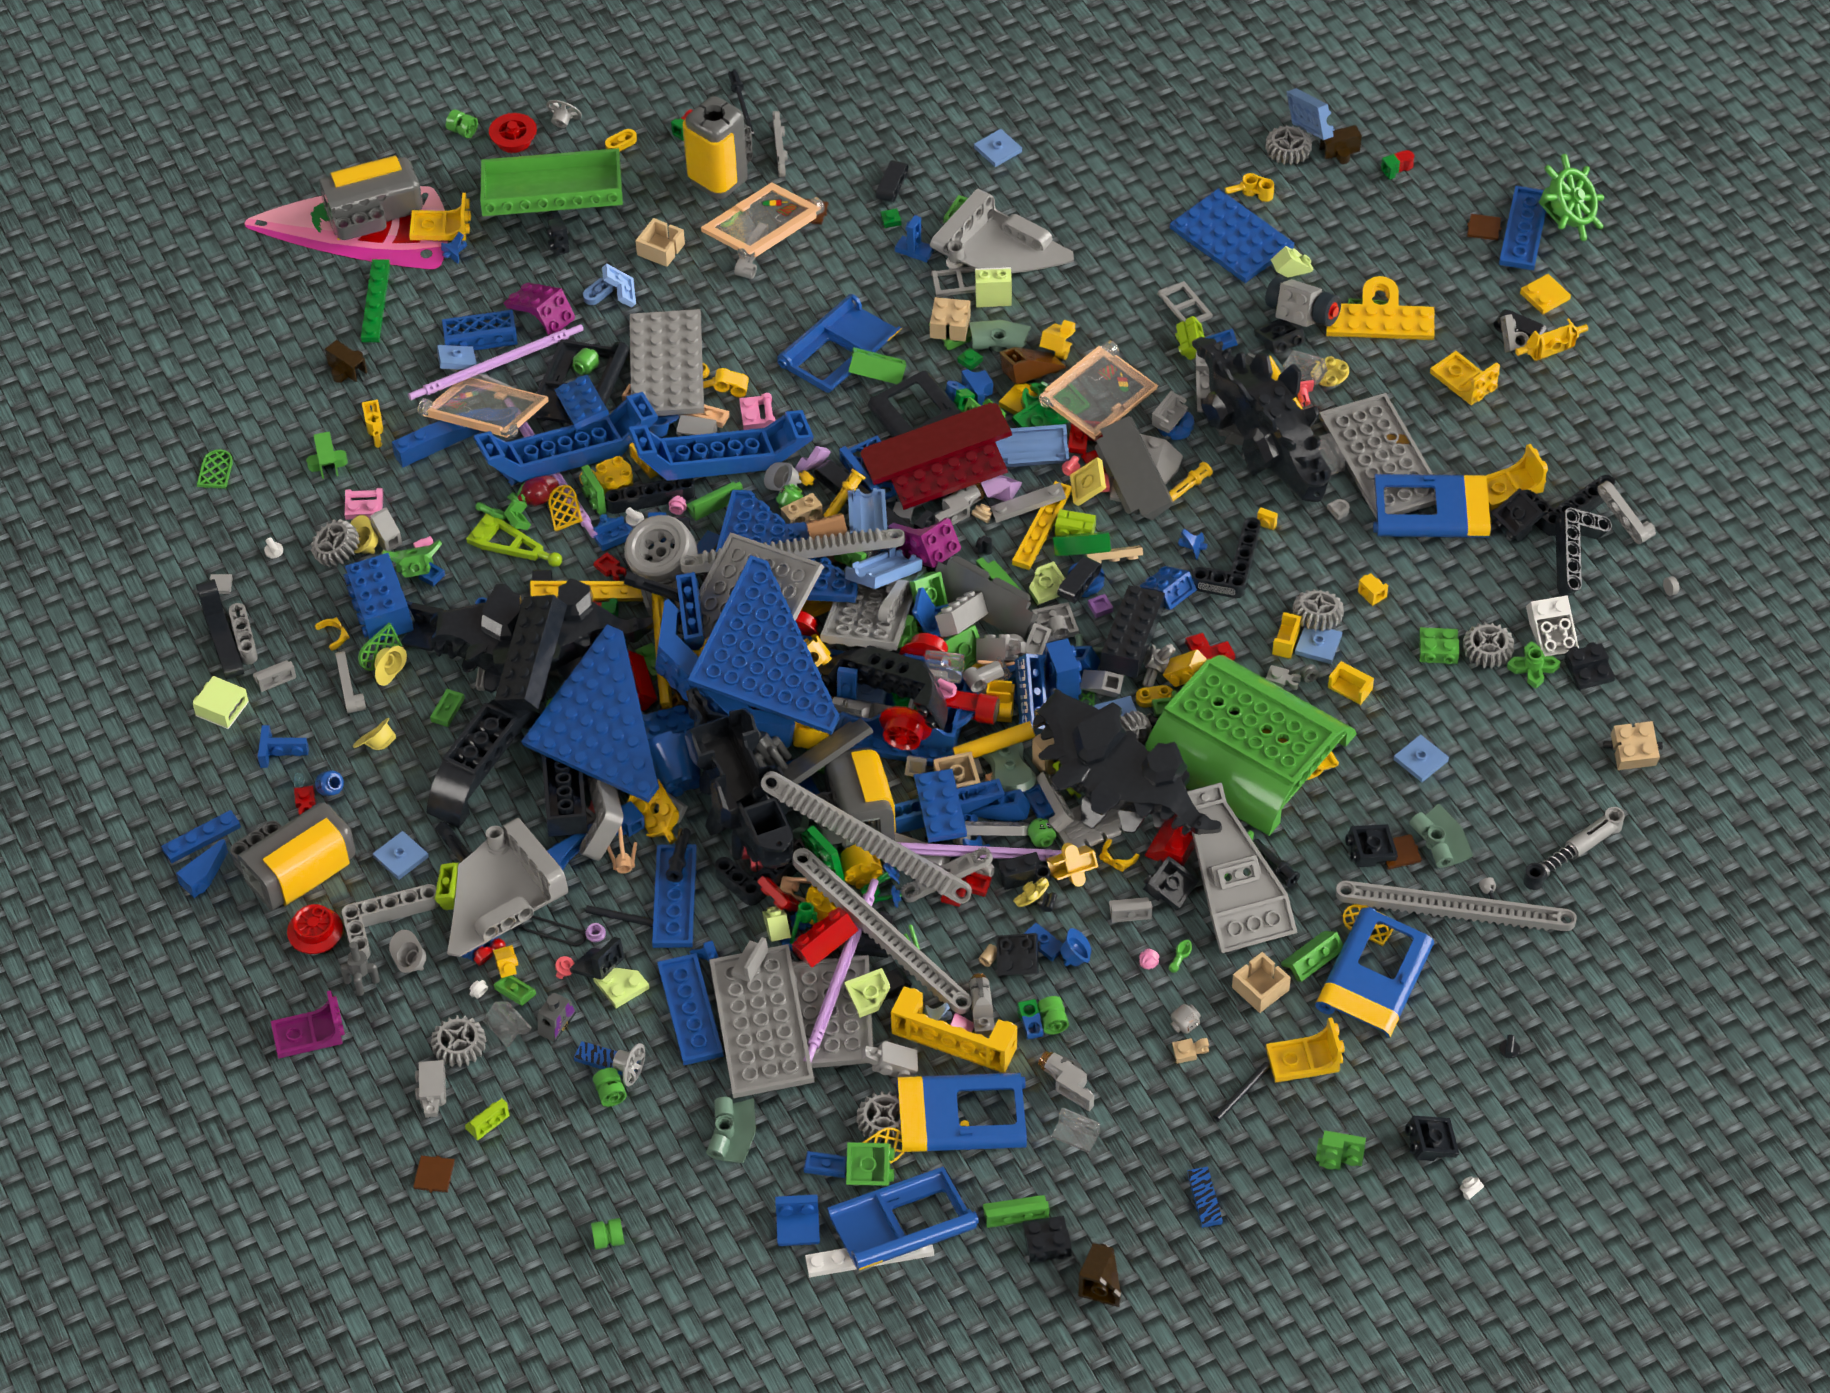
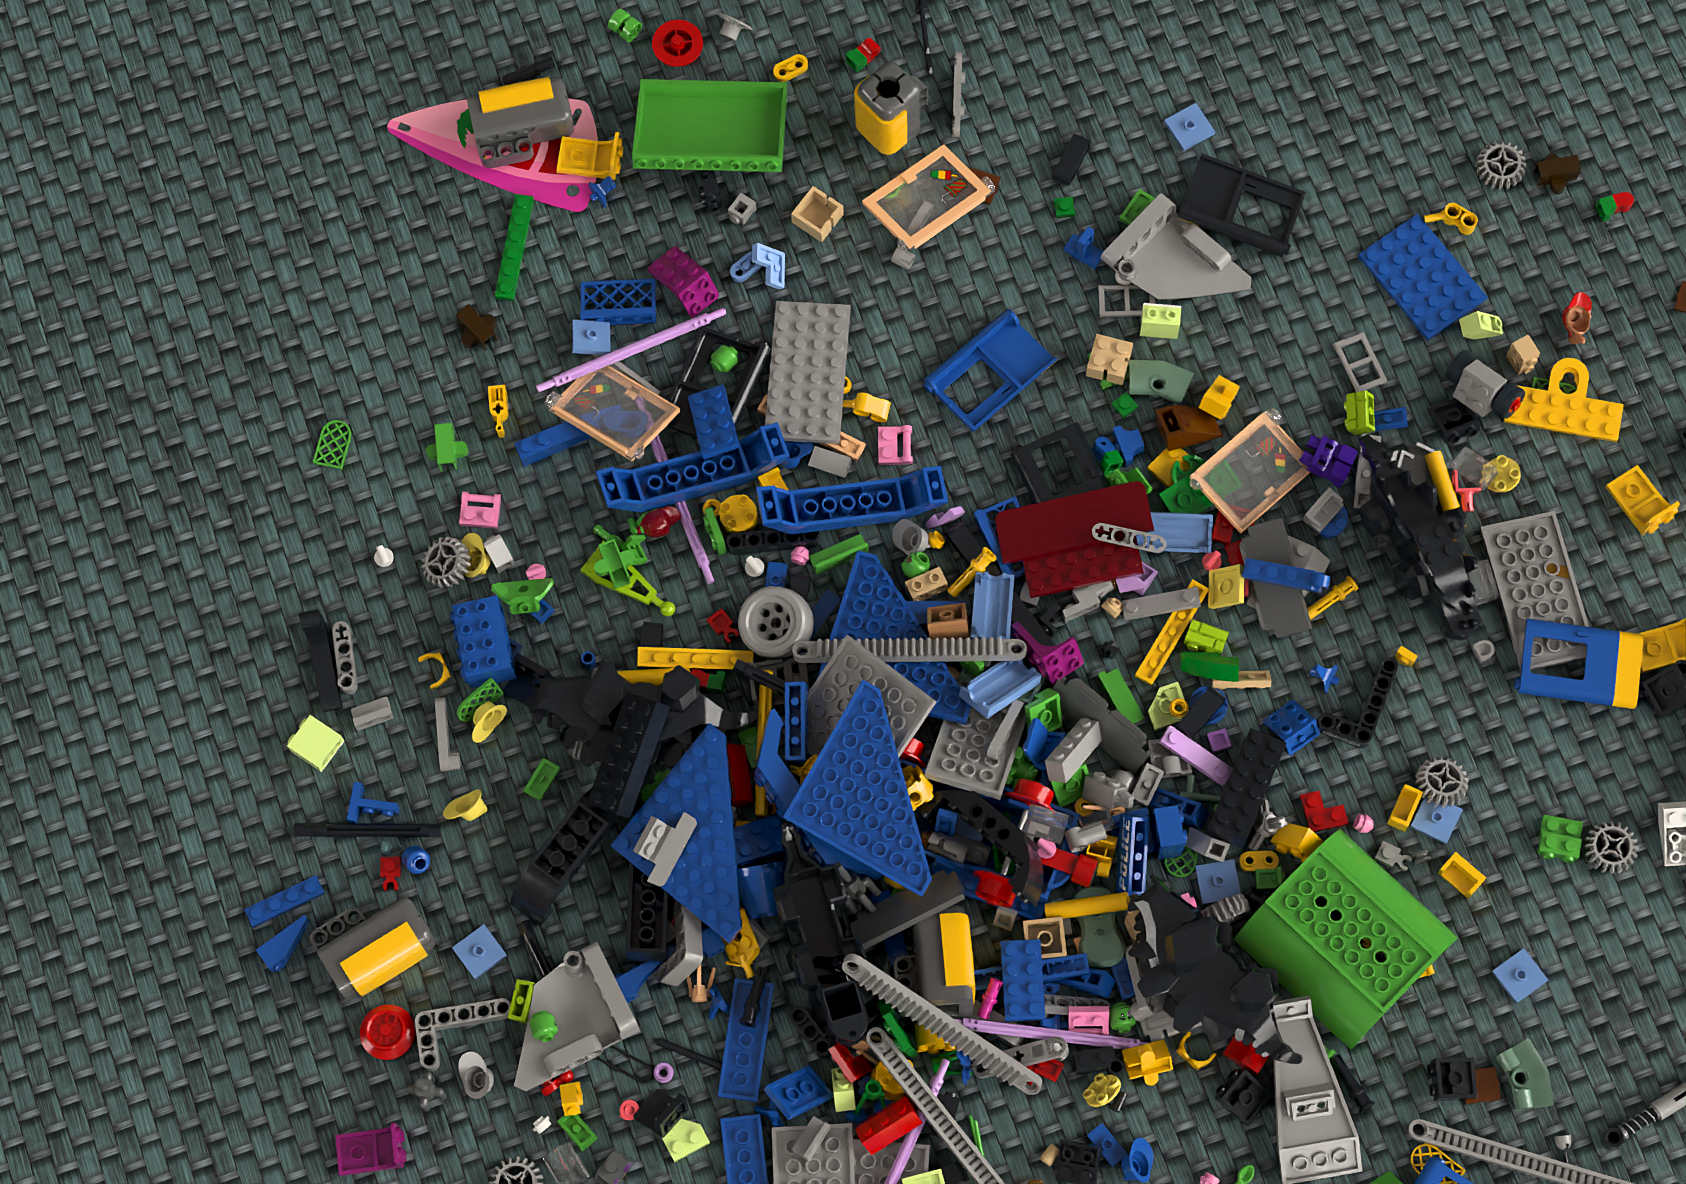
camera: 10 degrees right, 20 degrees up
light grey piece [210,574,233,594] -> none
yellow window [548,485,583,531] -> none
blue slope [594,514,632,551] -> none
bright green panel [849,347,906,384] -> none
light grey panel [1109,897,1152,923] -> none
medium blue gear [1287,88,1335,140] -> none
yellow brick [1358,573,1388,606] -> none
bright green plant [1507,642,1560,688] -> none
none -> black piece [294,823,442,837]
none -> bright green head [529,1011,558,1042]
none -> bright green piece [594,539,635,590]
none -> light grey plate [633,812,697,887]
none -> blue piece [708,984,730,1020]
none -> light grey brick [728,193,757,225]
none -> blue plate [764,1065,834,1120]
none -> dark pink pin [977,977,1003,1020]
none -> bright pink plate [1068,1006,1109,1036]
none -> light grey beam [1092,523,1167,554]
none -> lavender plate [1159,725,1233,786]
none -> yellow plate [1169,698,1189,718]
none -> black piece [1178,153,1306,257]
none -> blue hinge [1242,558,1331,594]
none -> dark purple hips [1299,435,1358,488]
none -> bright pink plate [1353,814,1373,833]
none -> tan brick [1506,335,1540,375]
none -> nougat hair [1562,292,1592,344]

